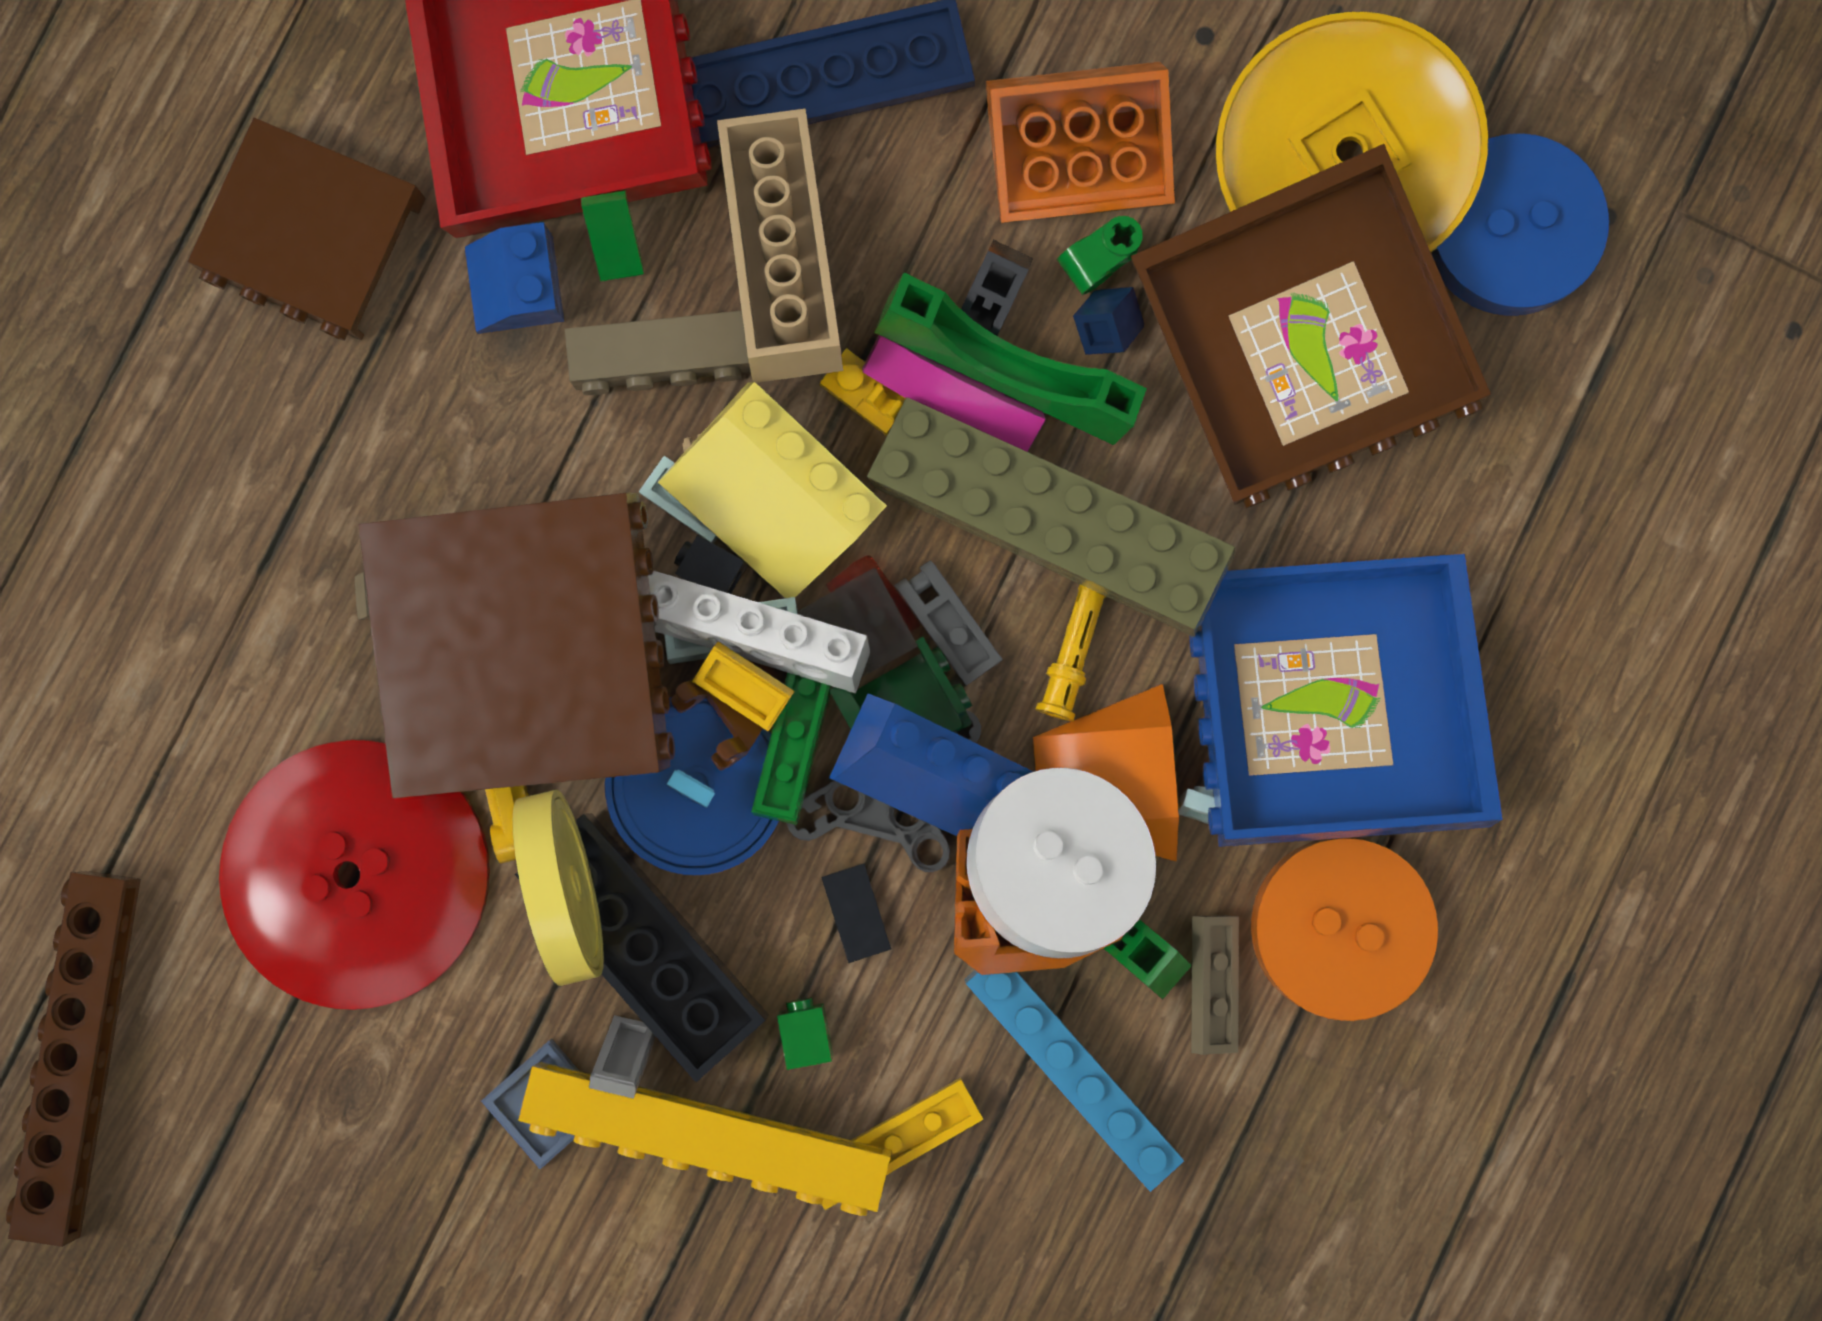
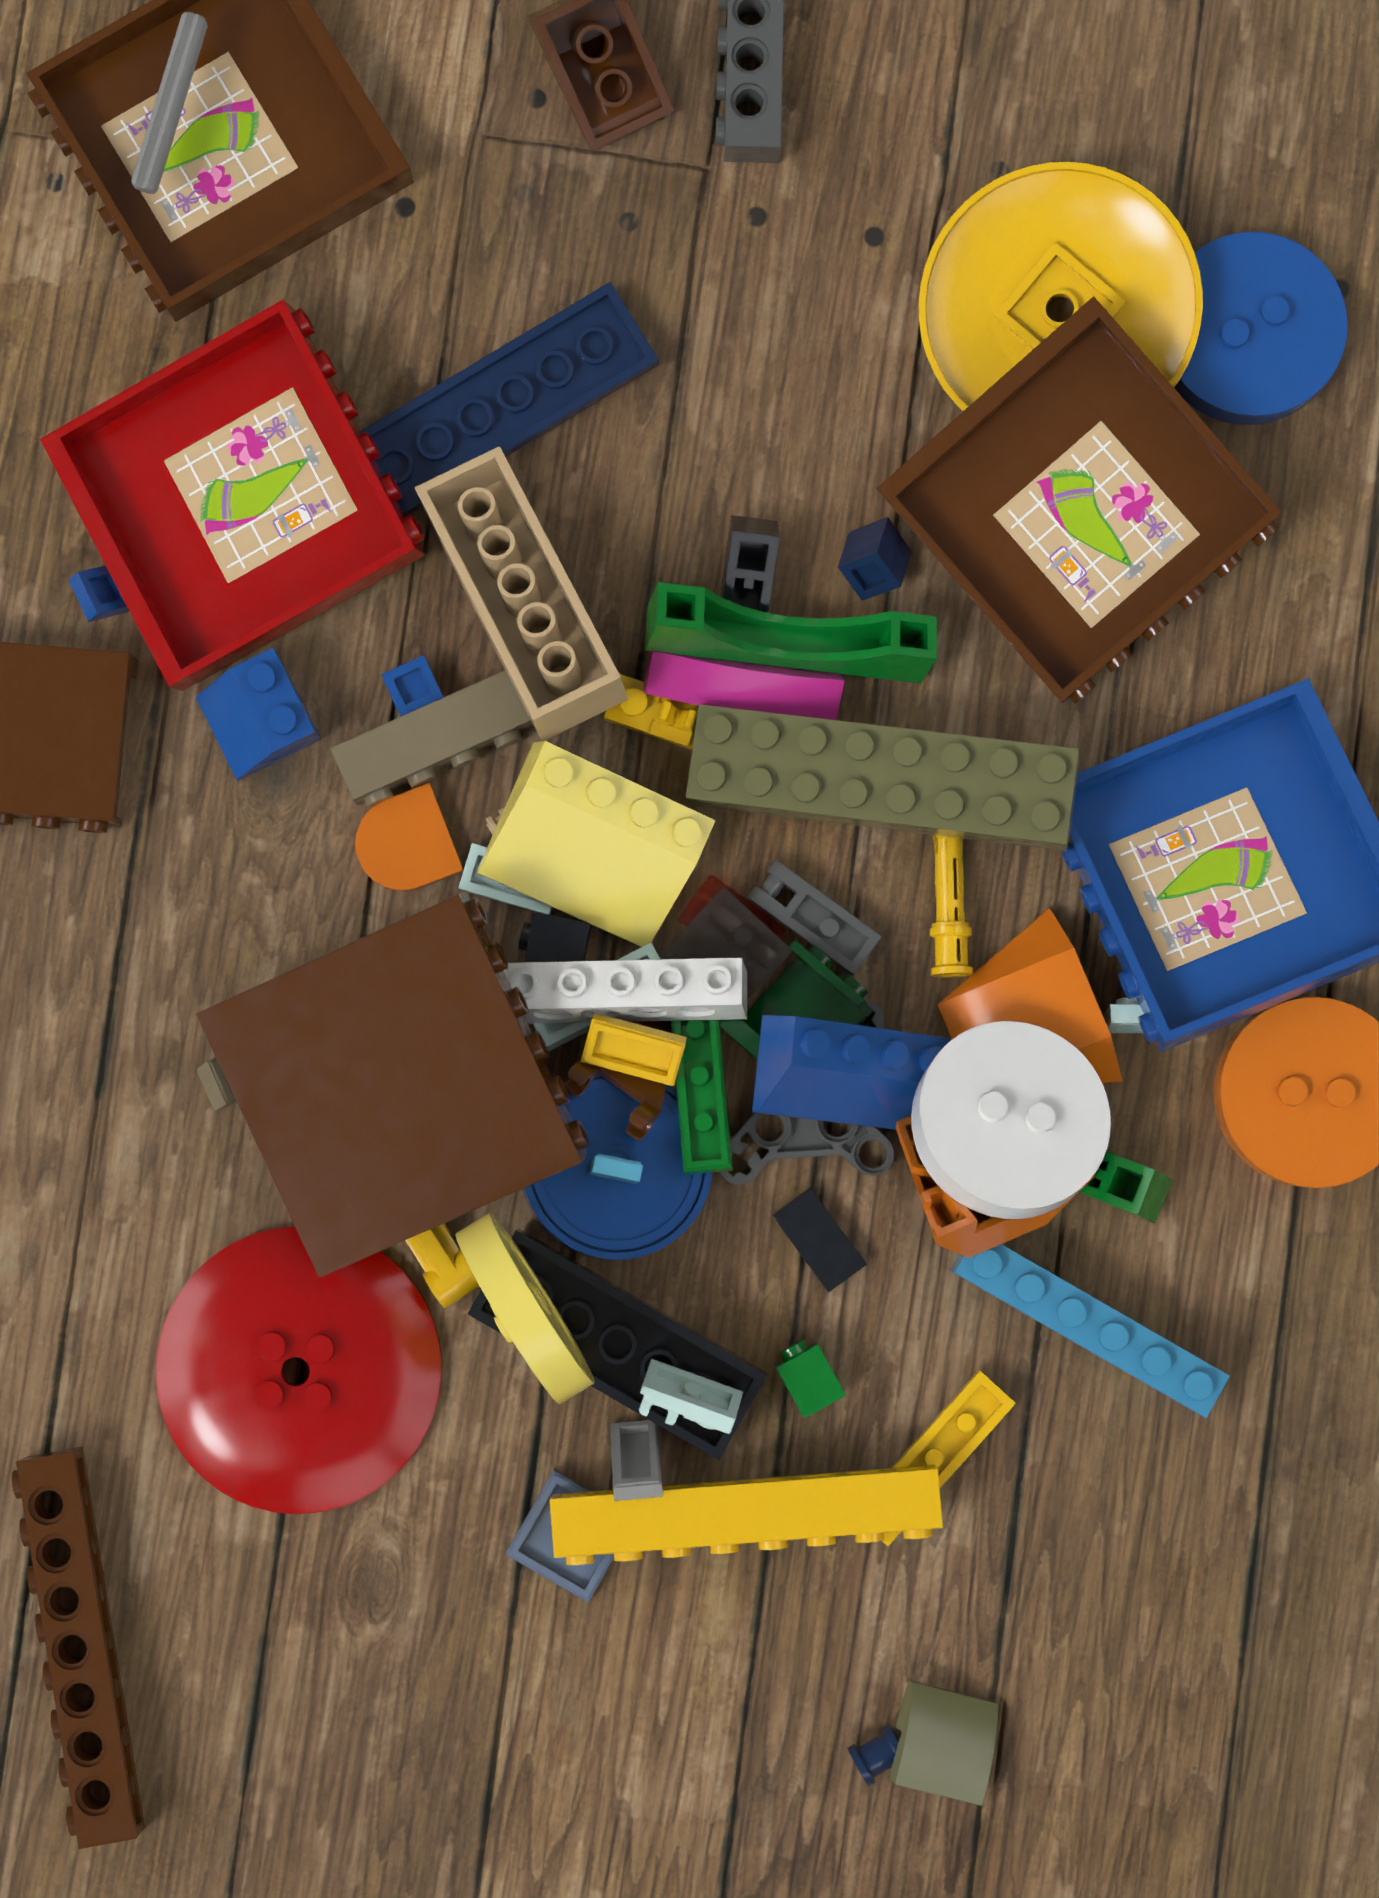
camera: 20 degrees left, 0 degrees up
green tile [581,190,644,281] -> none
orange slope [986,62,1175,223] -> none
green piece [1056,216,1143,296] -> none
dark tan plate [1191,915,1239,1055] -> none
none -> blue plate [68,565,129,622]
none -> orange tile [355,783,464,892]
none -> blue plate [381,655,443,717]
none -> light aqua plate [639,1359,743,1434]

